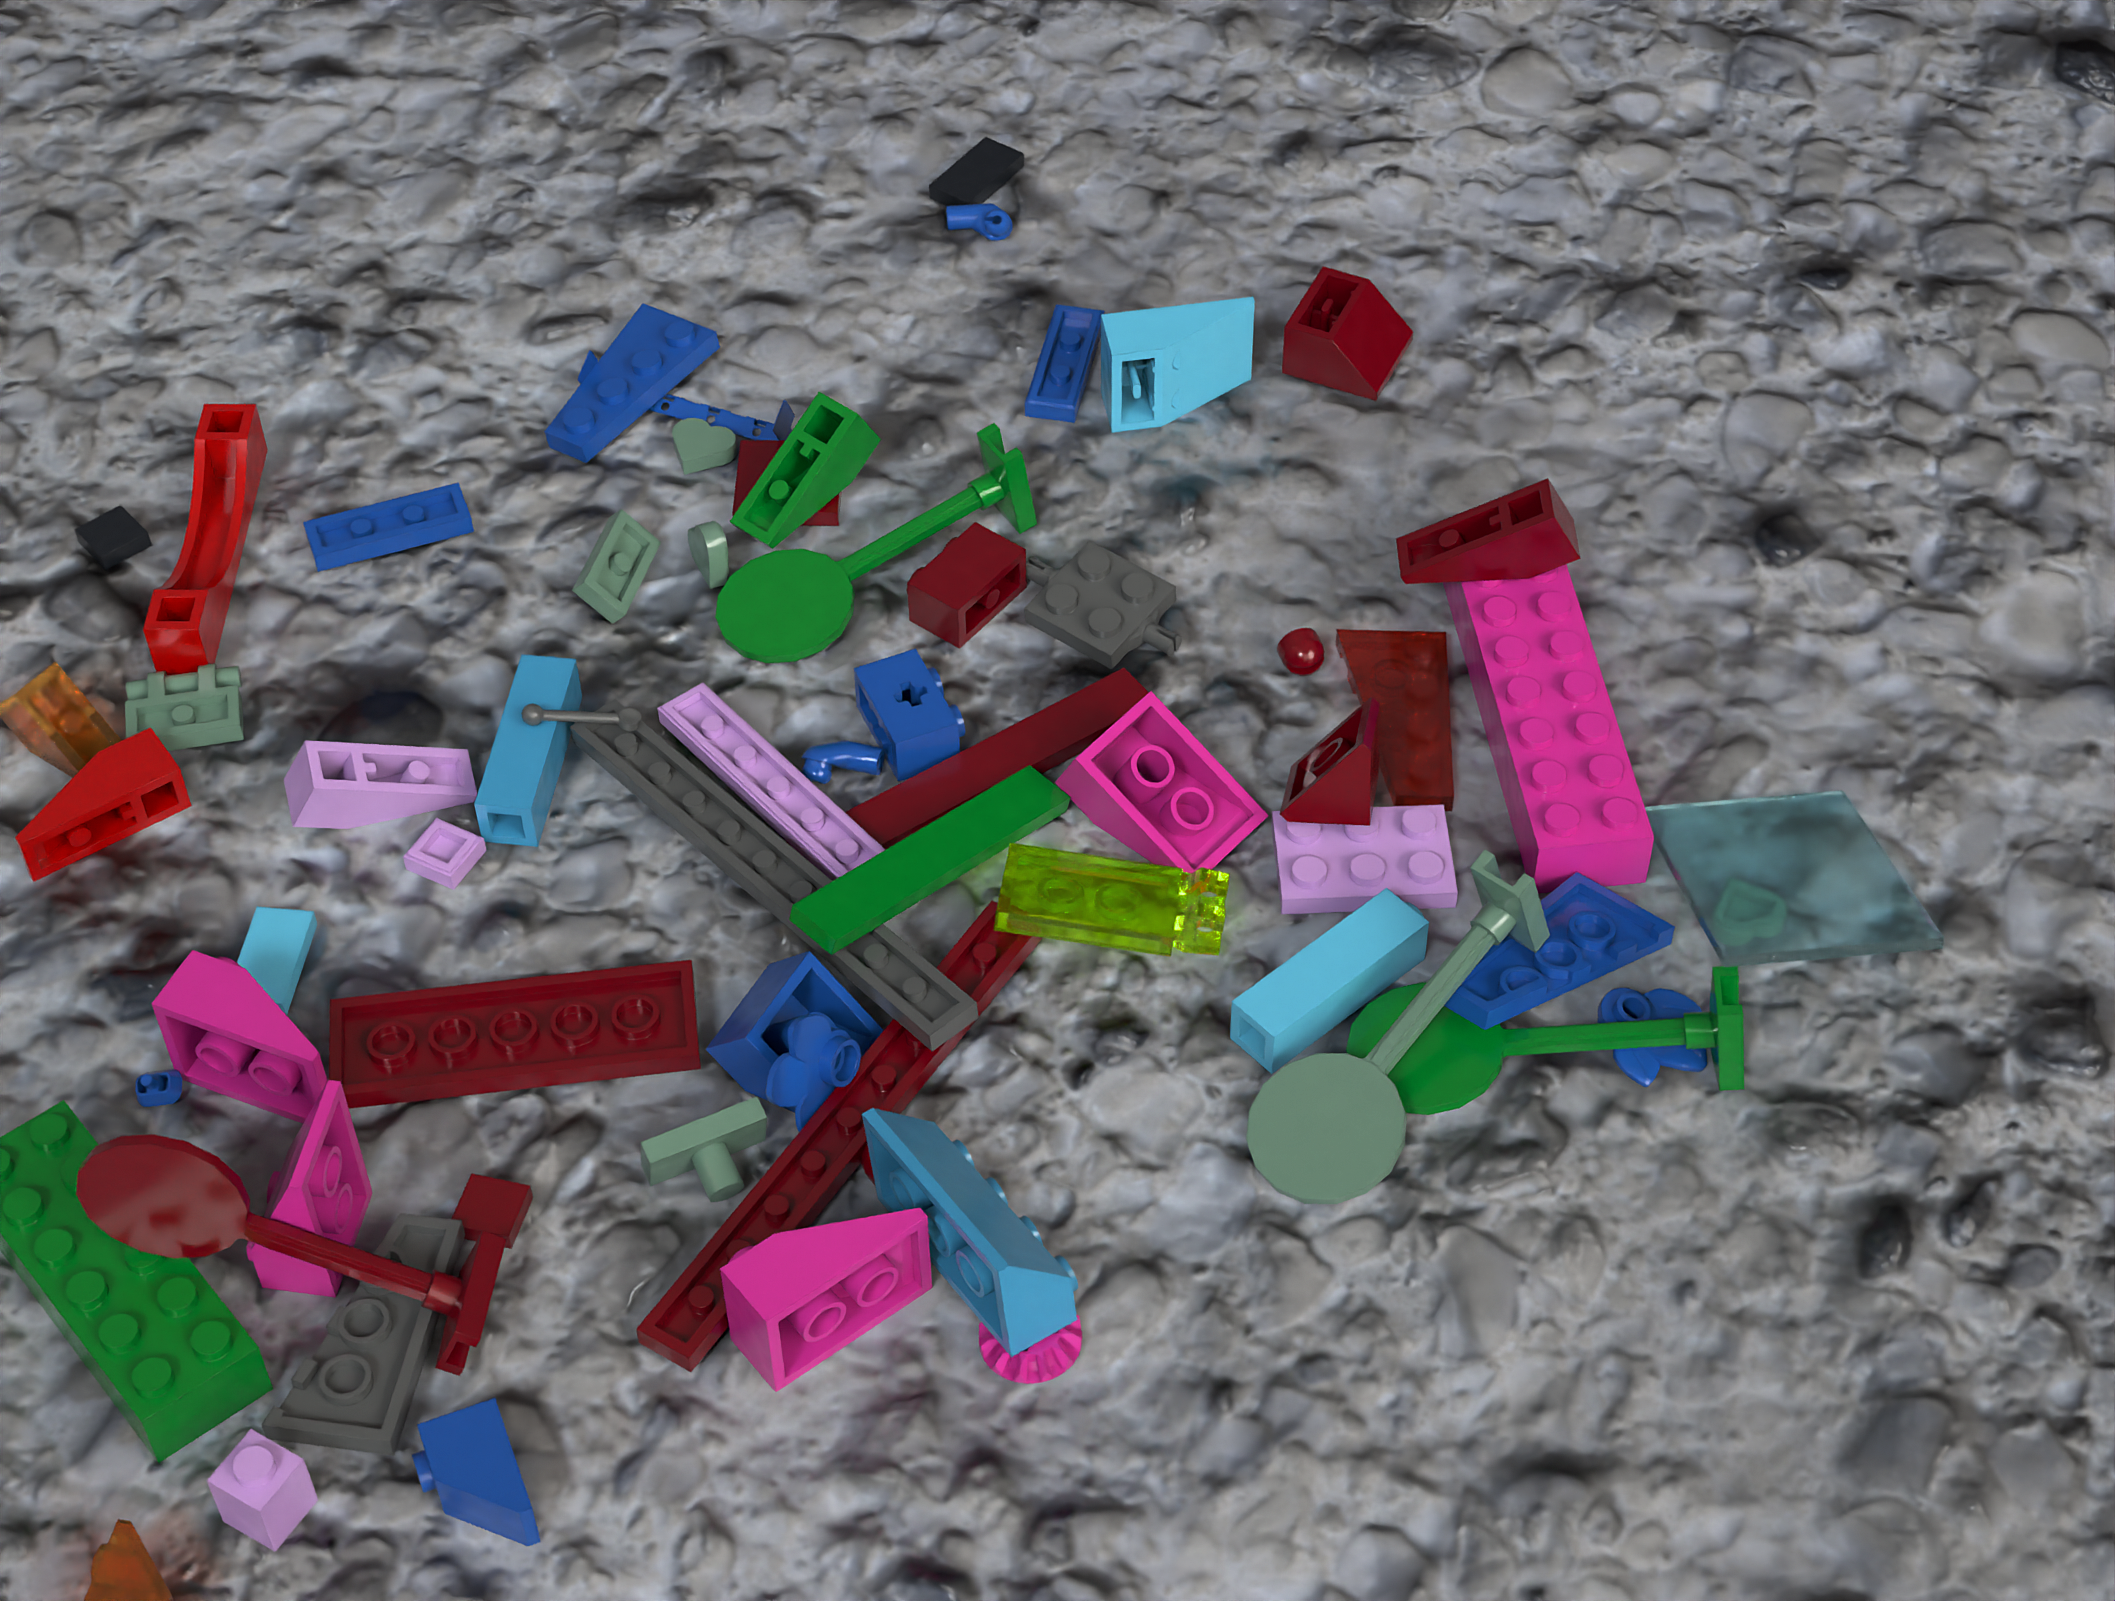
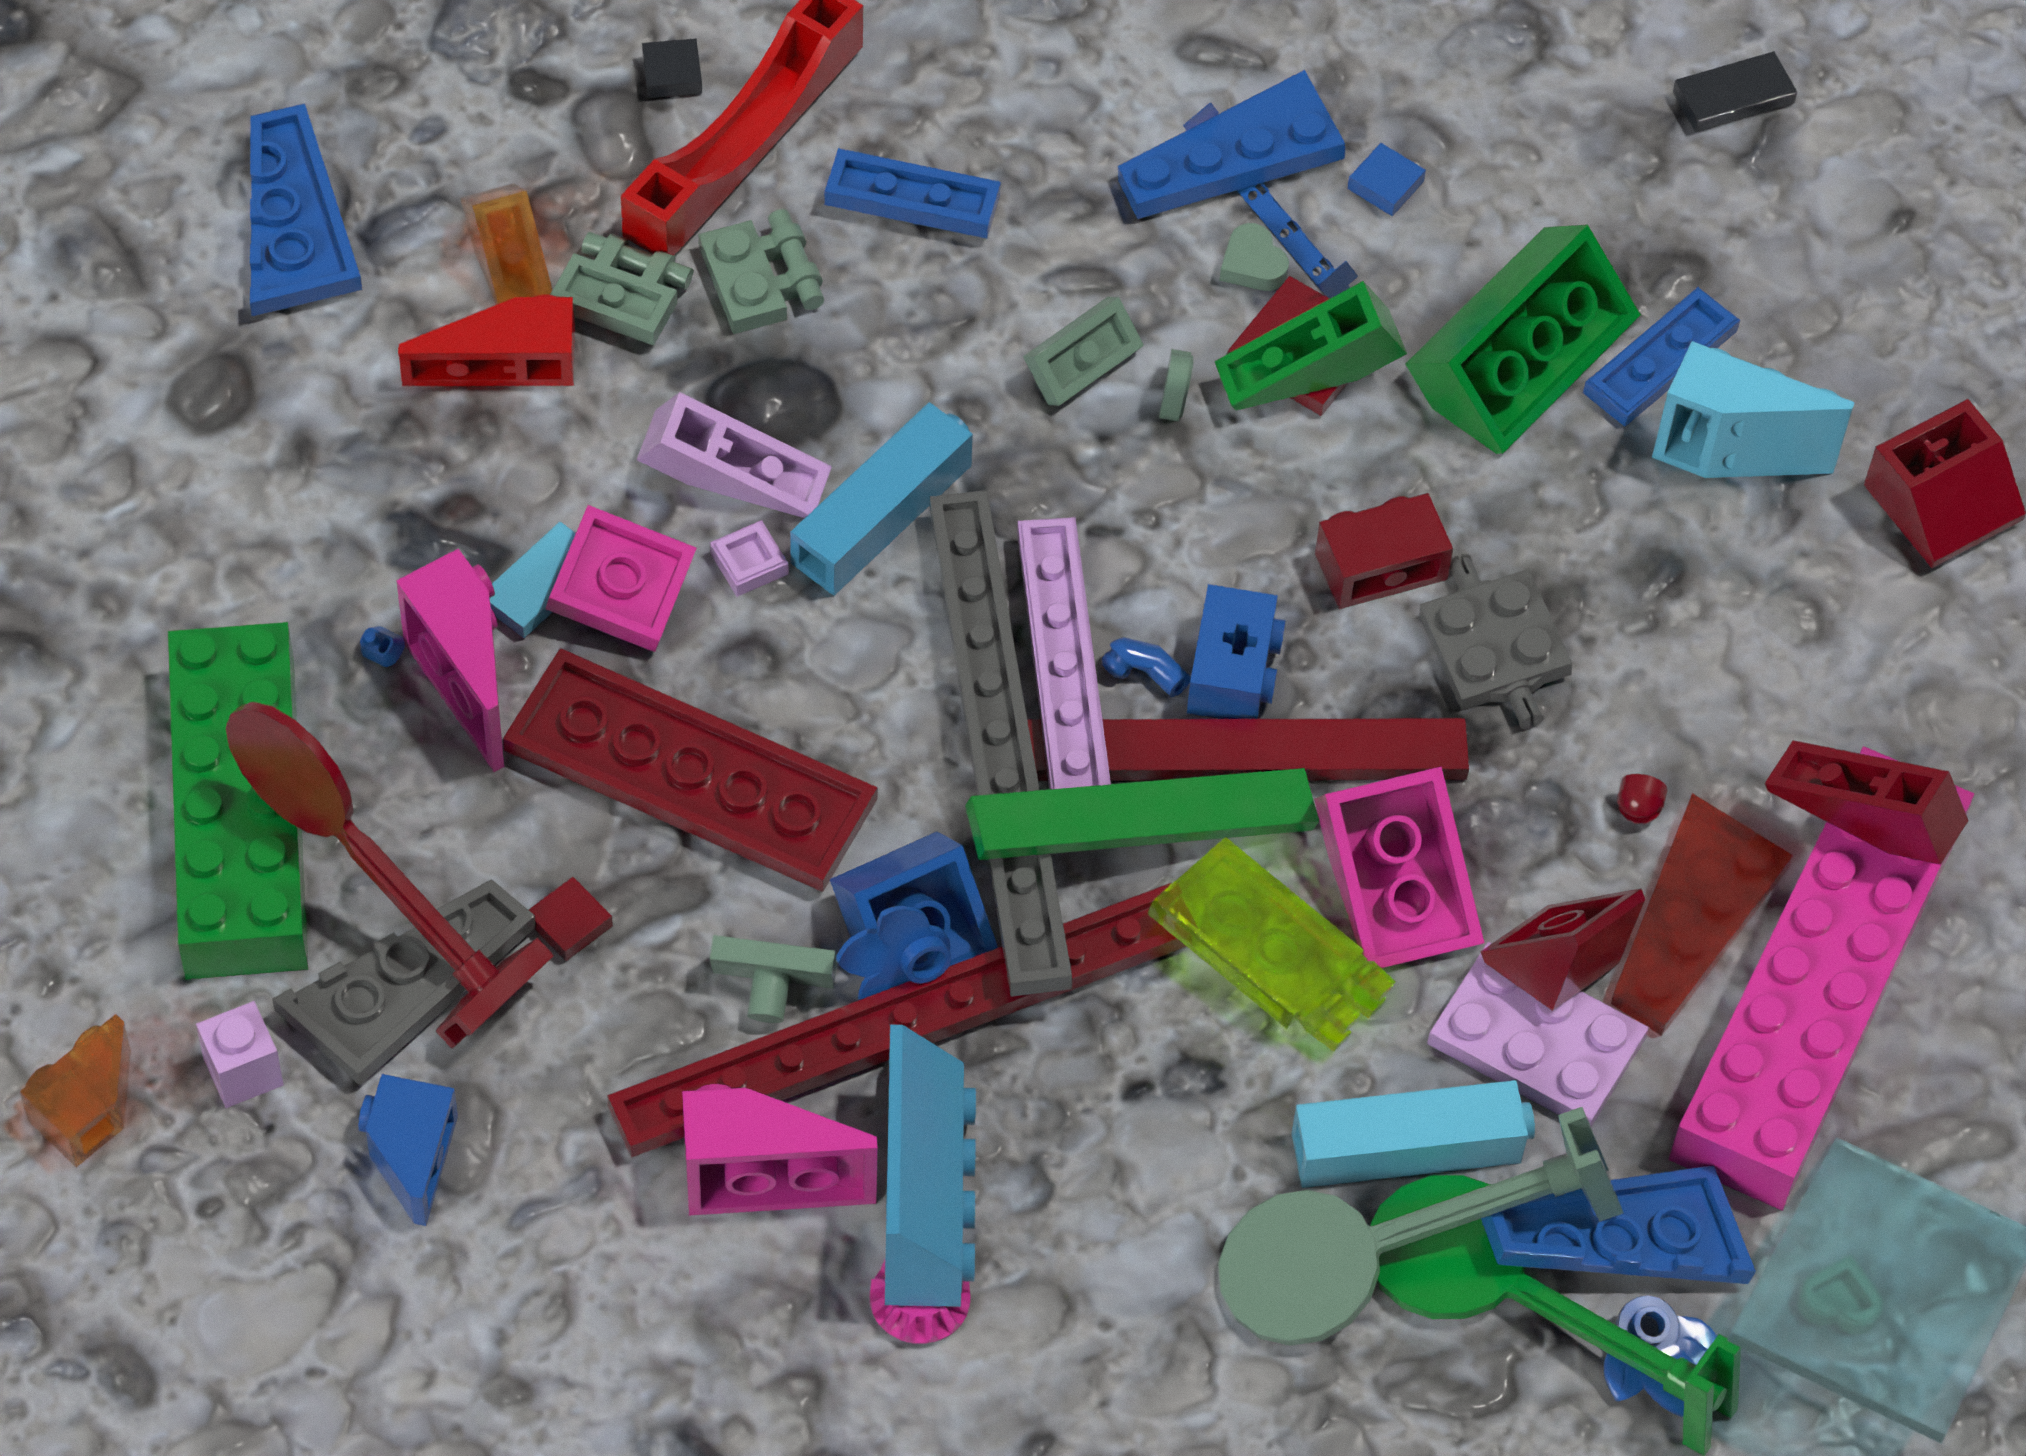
camera: 30 degrees right, 10 degrees up
dark pink slope [247,1080,373,1298] -> none
dark grey hinge [521,703,641,732] -> none
green piece [715,423,1037,663] -> none
blue arm [946,203,1013,241] -> none
none -> dark pink plate [545,505,697,652]
none -> sand green plate [698,209,824,334]
none -> blue tile [1347,143,1426,216]
none -> green slope [1405,224,1641,454]

